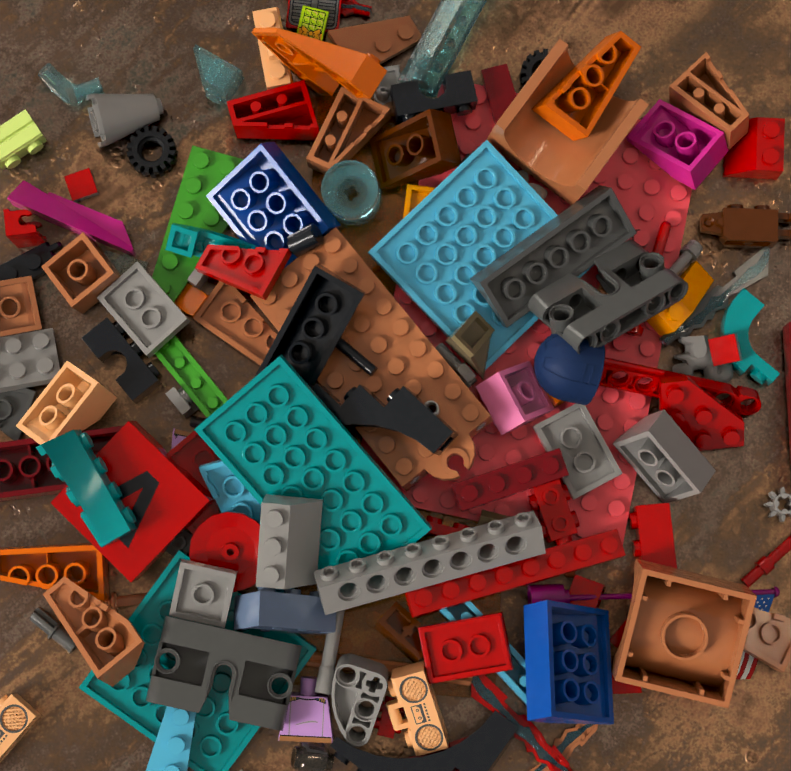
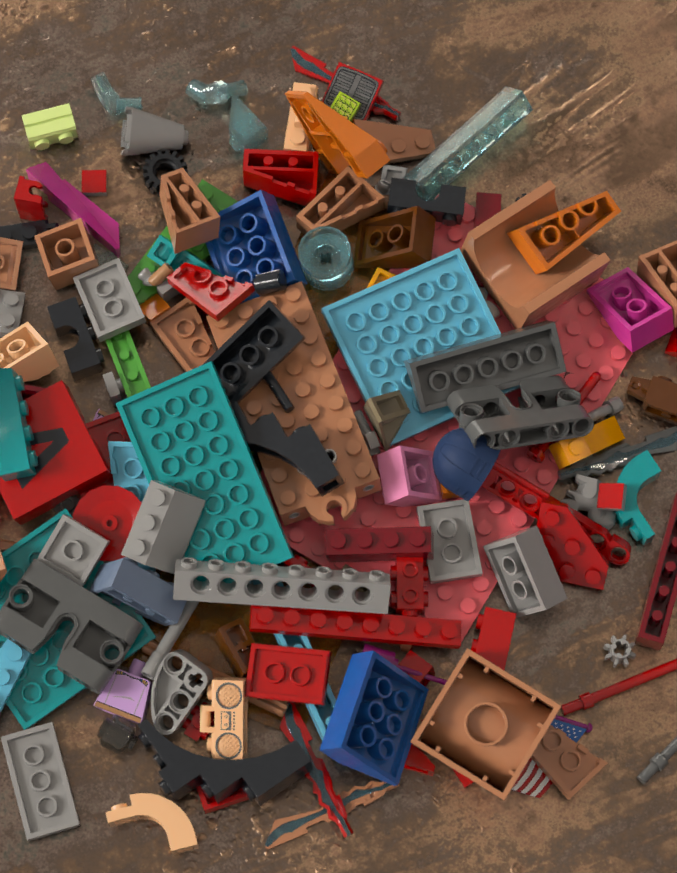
camera: 15 degrees right, 10 degrees down
none -> medium nougat arm [138,262,174,286]
none -> nougat wedge [160,168,220,254]
none -> clear light blue arm [185,79,247,105]

